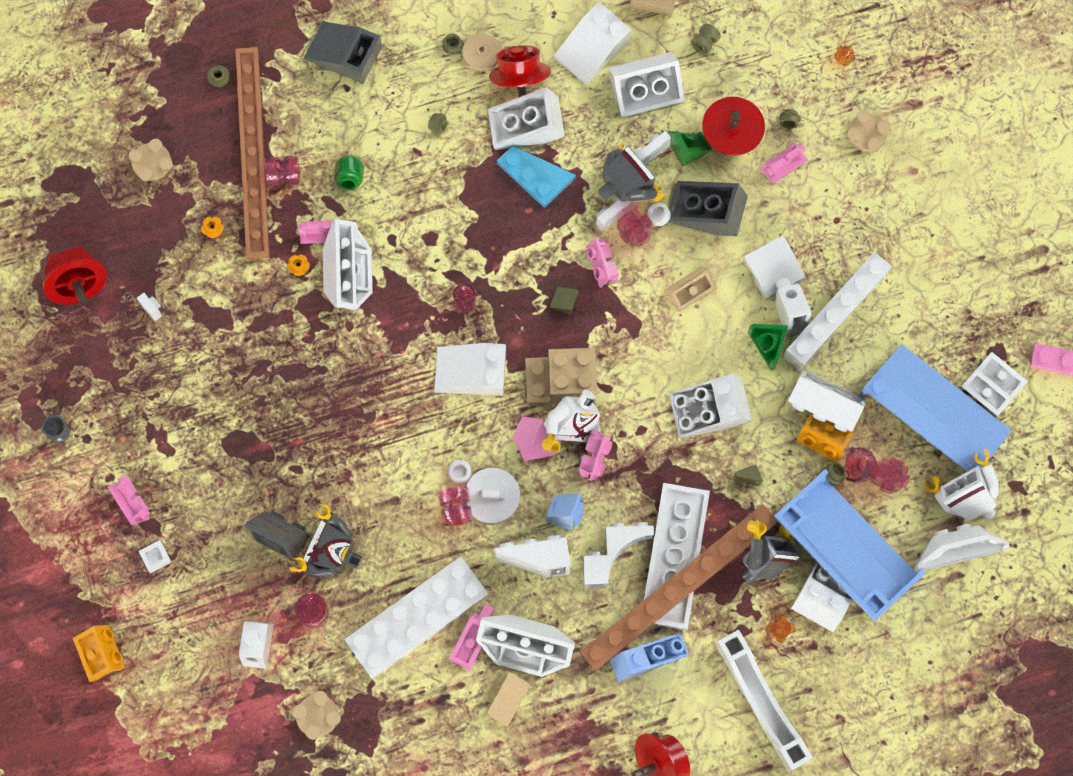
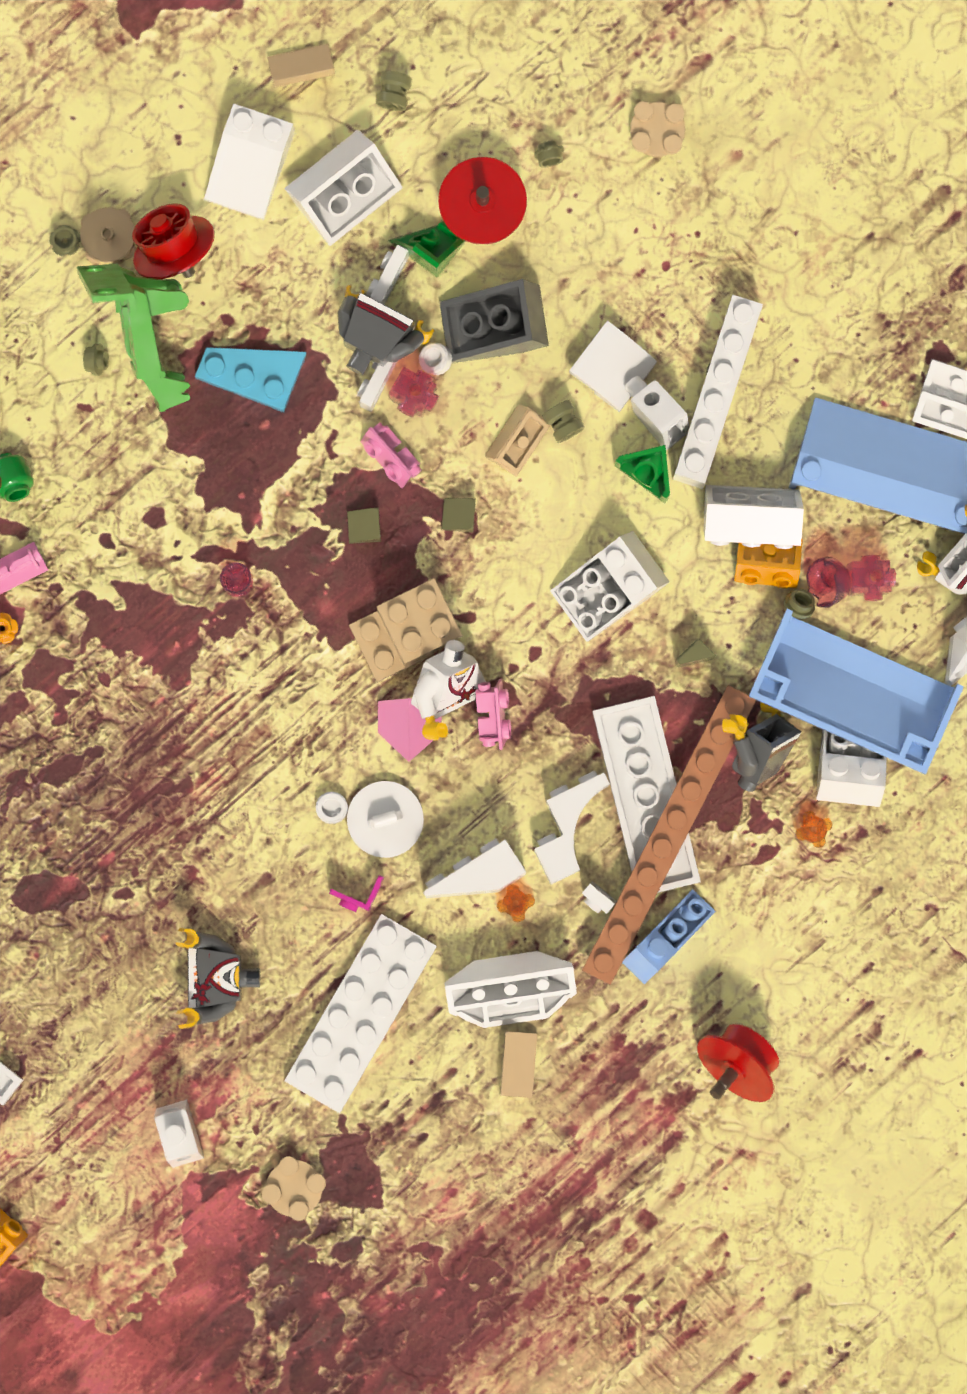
camera: 25 degrees left, 10 degrees up
dark grey slope [244,511,309,561] -> none
clear pink wheel [295,593,329,629] -> none
white wedge [323,219,373,310] -> none
white slope [434,343,506,396] -> none
clear pink wheel [438,486,473,526] -> none
bright pink hinge [449,604,494,671] -> none
white slope [488,87,565,150] -> none
light blue slope [546,494,585,531] -> none
white arch [716,630,813,773] -> none
bright pink hinge [759,143,808,185] -> none
clear orange plate [834,45,855,66] -> none
none -> bright green container [77,263,190,412]
none -> dark pink bracket [329,875,384,912]
none -> olive slope [442,498,476,533]
none -> clear orange plate [497,884,535,922]
none -> olive wheel [542,400,585,443]
none -> white plate [582,881,617,914]

